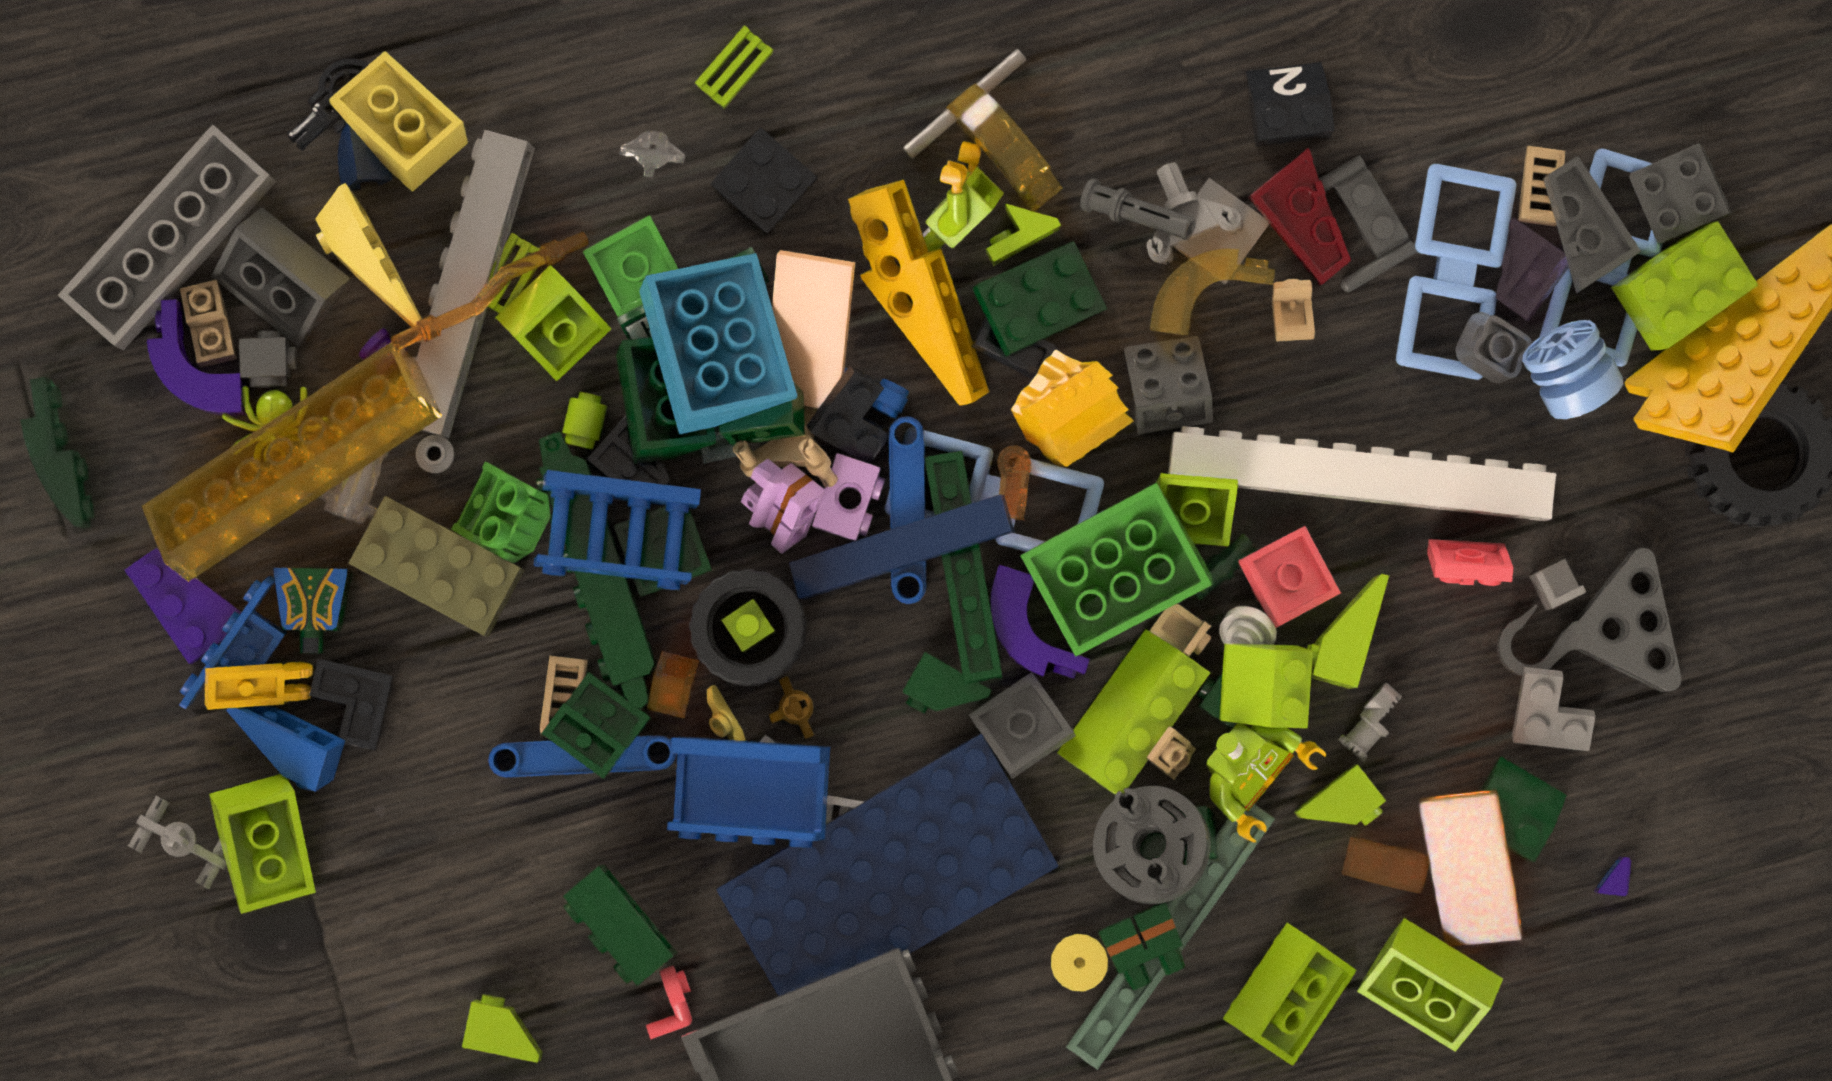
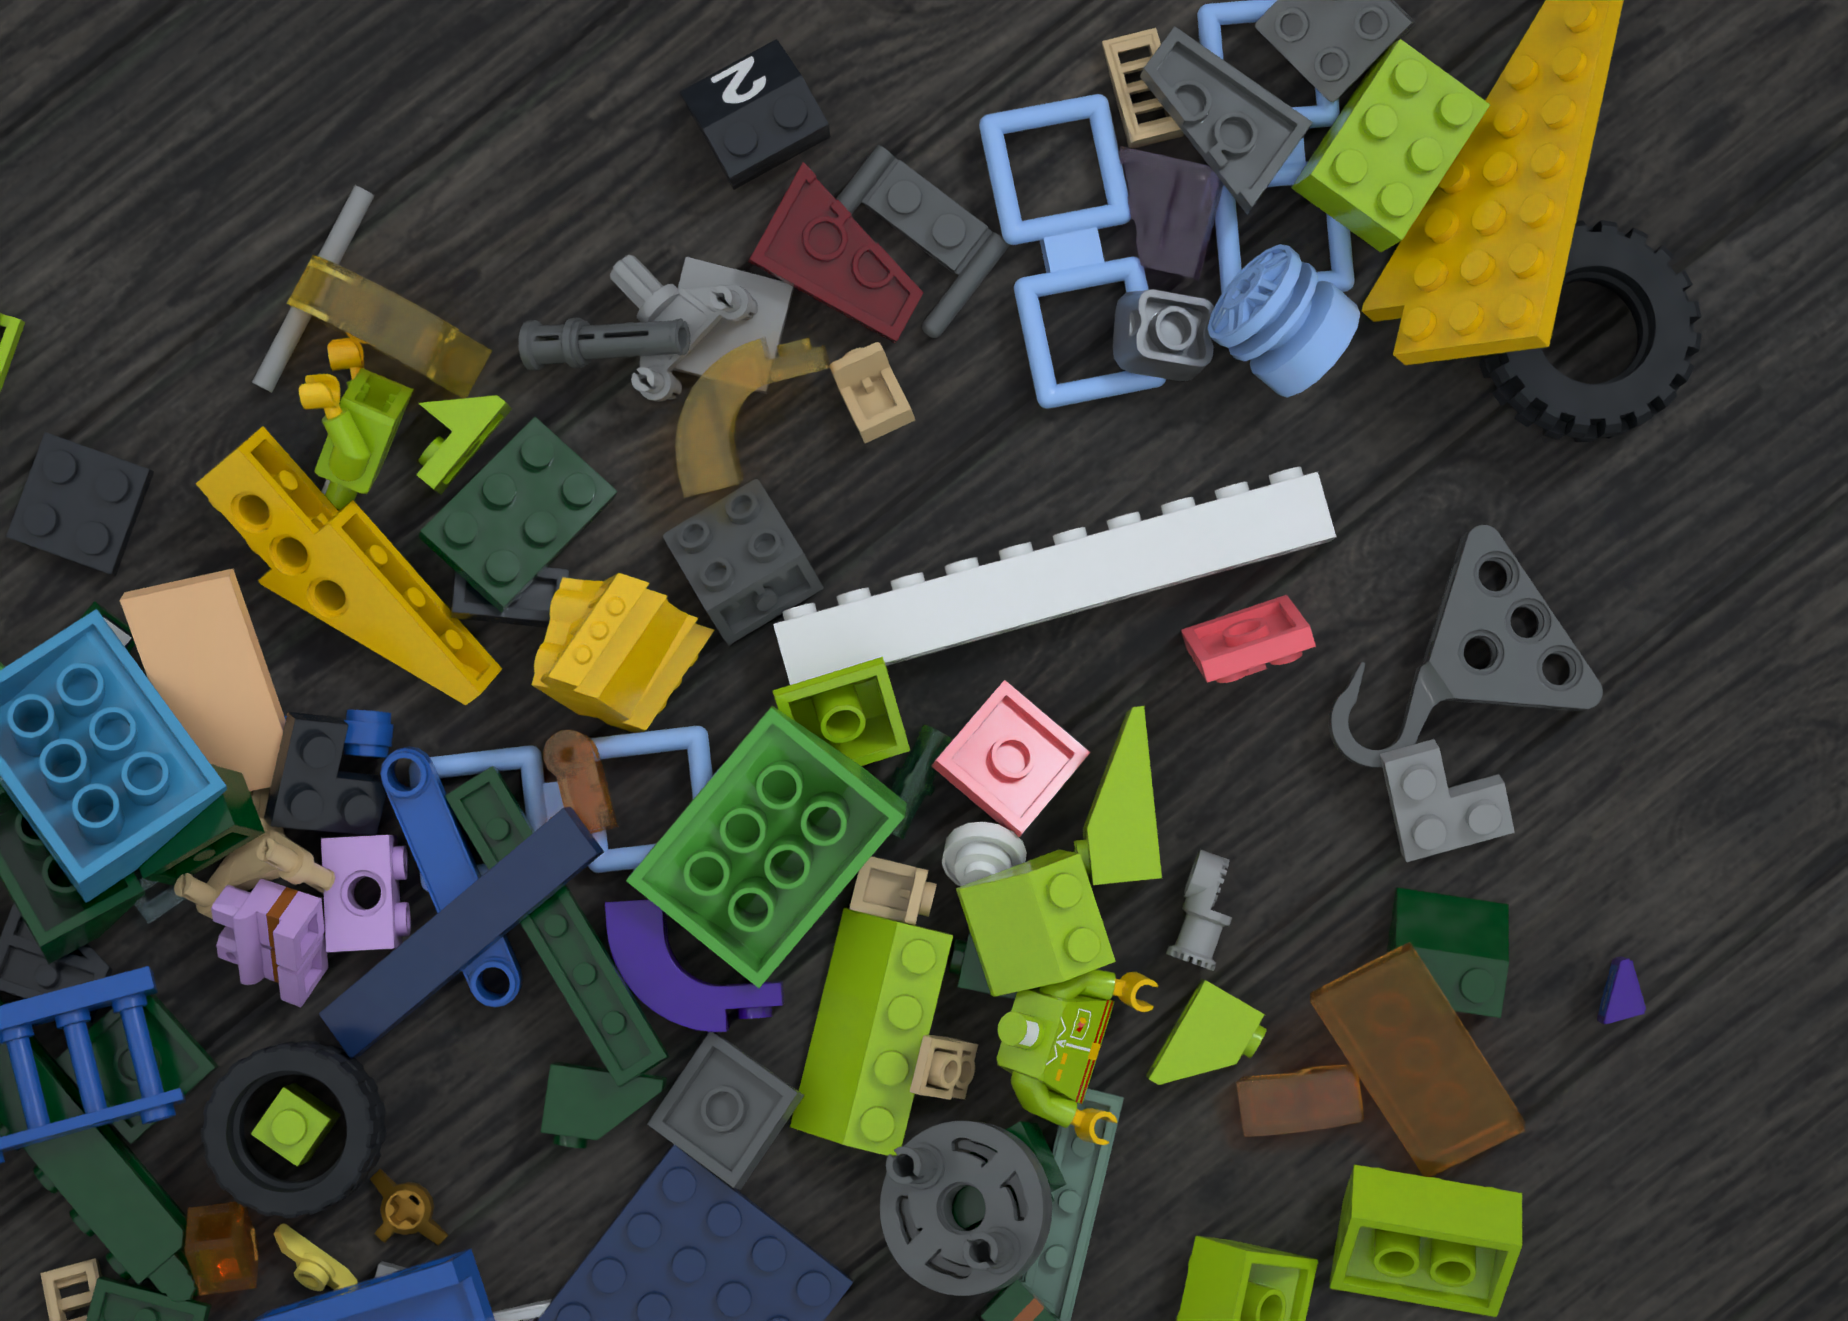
camera: 20 degrees left, 0 degrees up
light grey panel [1529,559,1586,610] -> none

